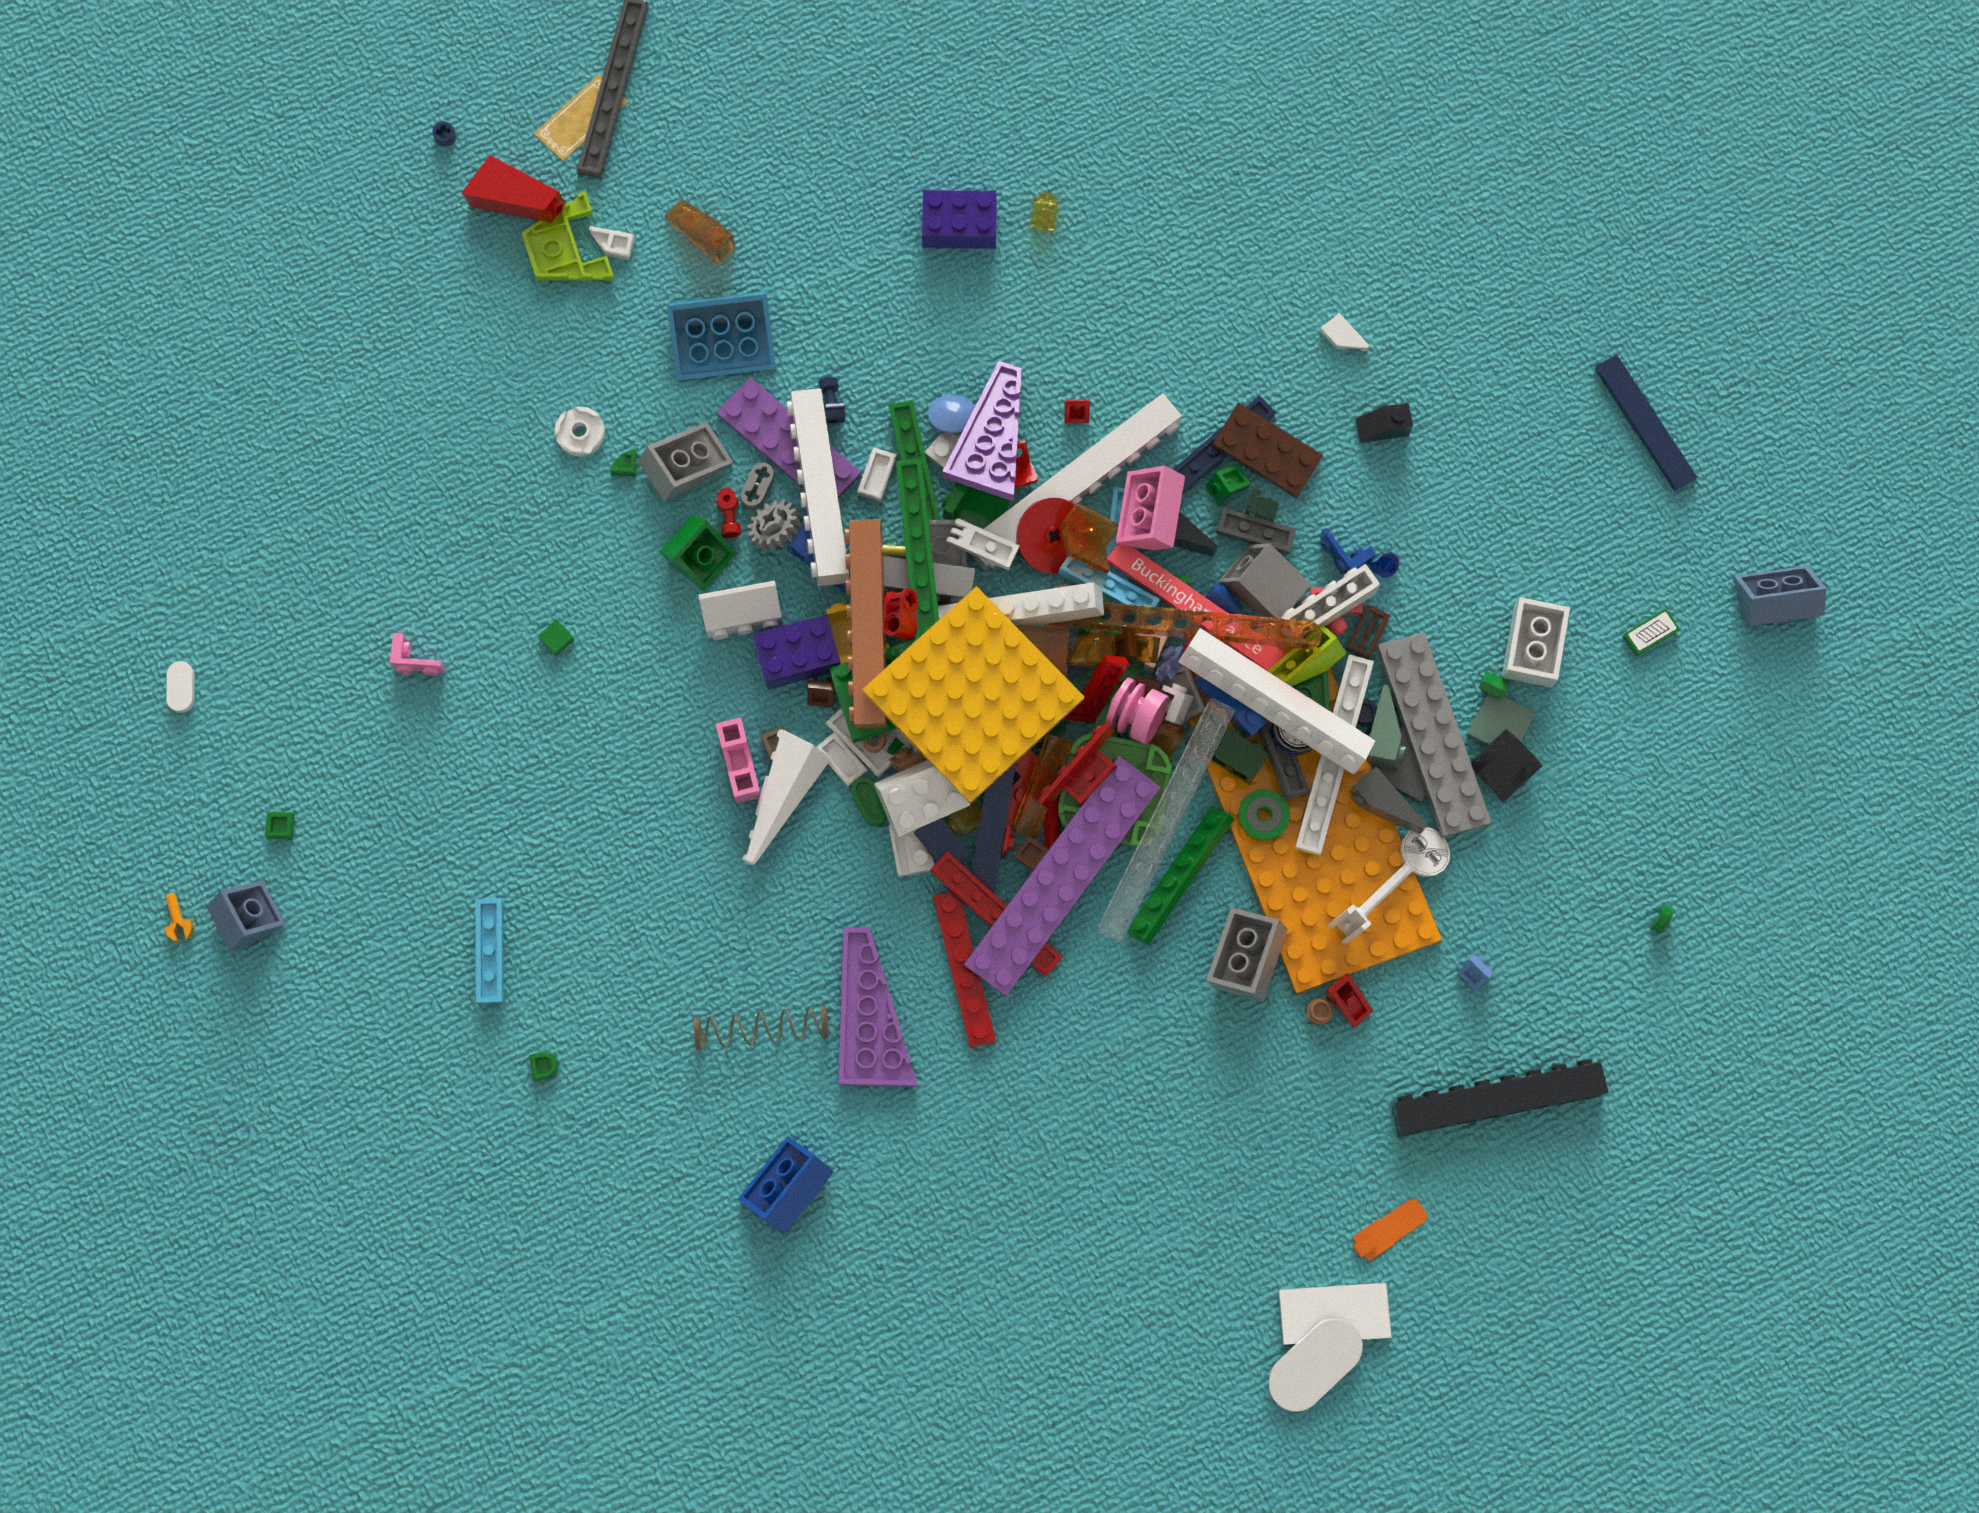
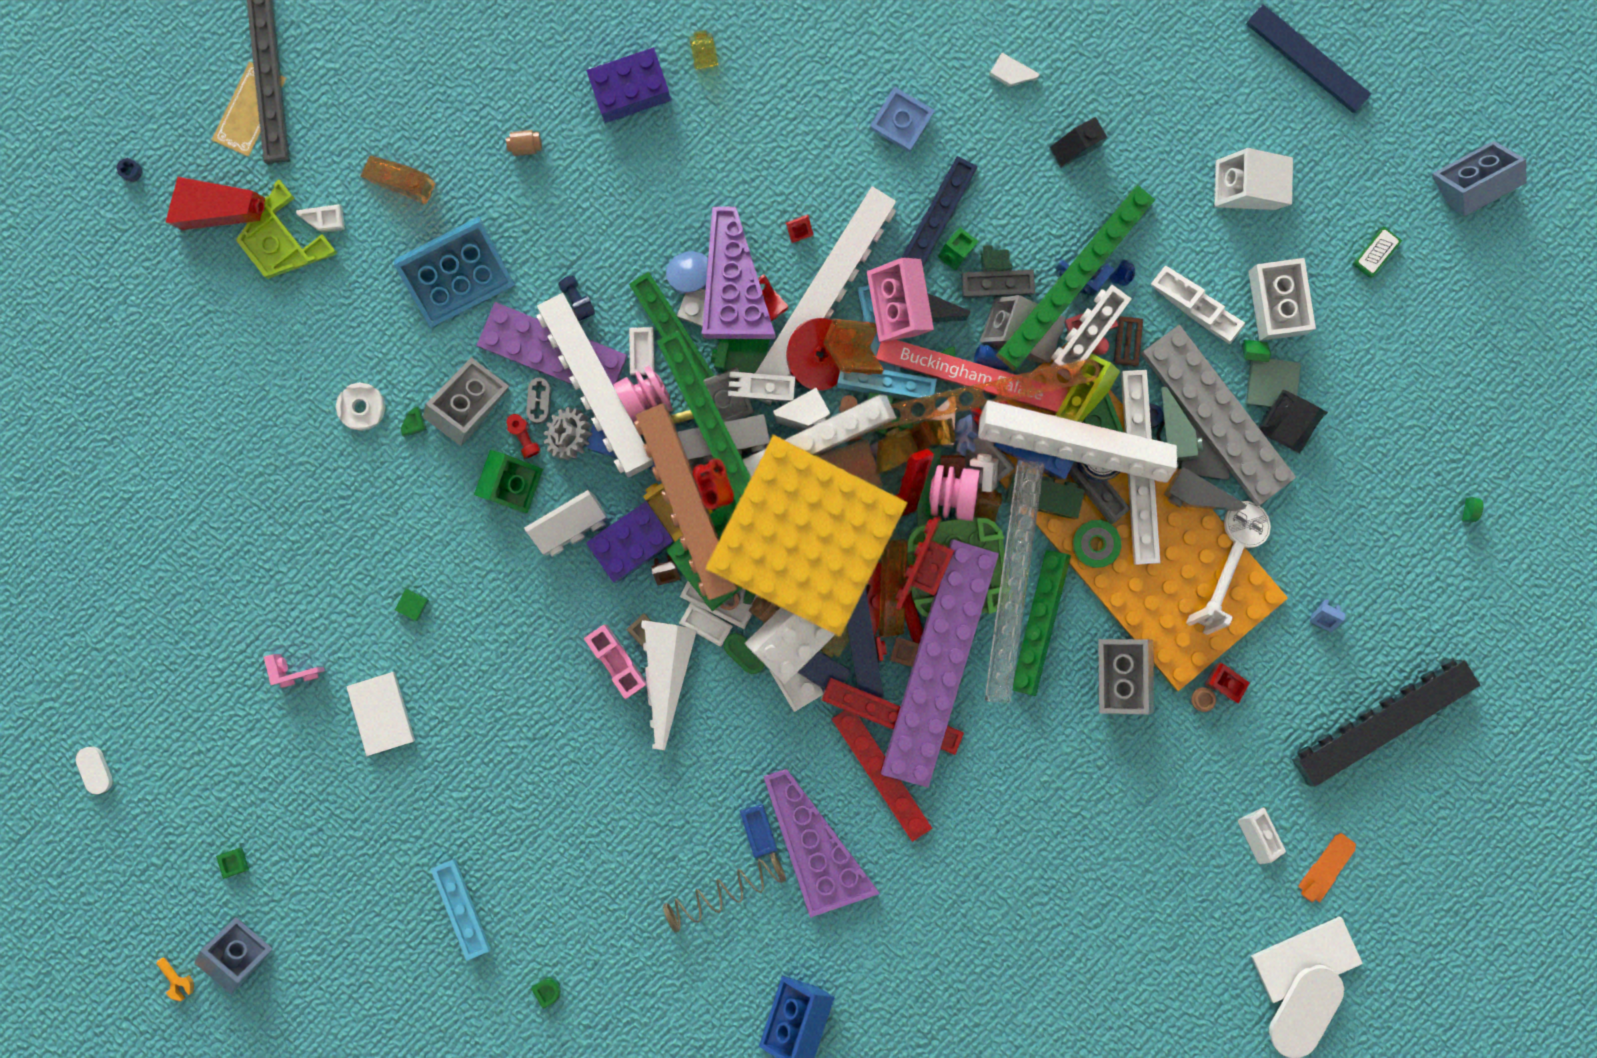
camera: 15 degrees left, 10 degrees up
reddish brown plate [1212,403,1323,499] -> none
none -> white tile [346,672,415,756]
none -> medium nougat brick [506,130,542,156]
none -> bright pink wheel [613,365,673,425]
none -> blue tile [740,803,778,858]
none -> white slope [773,388,830,431]
none -> medium blue plate [870,86,935,153]
none -> green plate [995,184,1156,371]
none -> white slope [1151,265,1245,344]
none -> white slope [1215,148,1293,210]
none -> white slope [1238,807,1286,864]

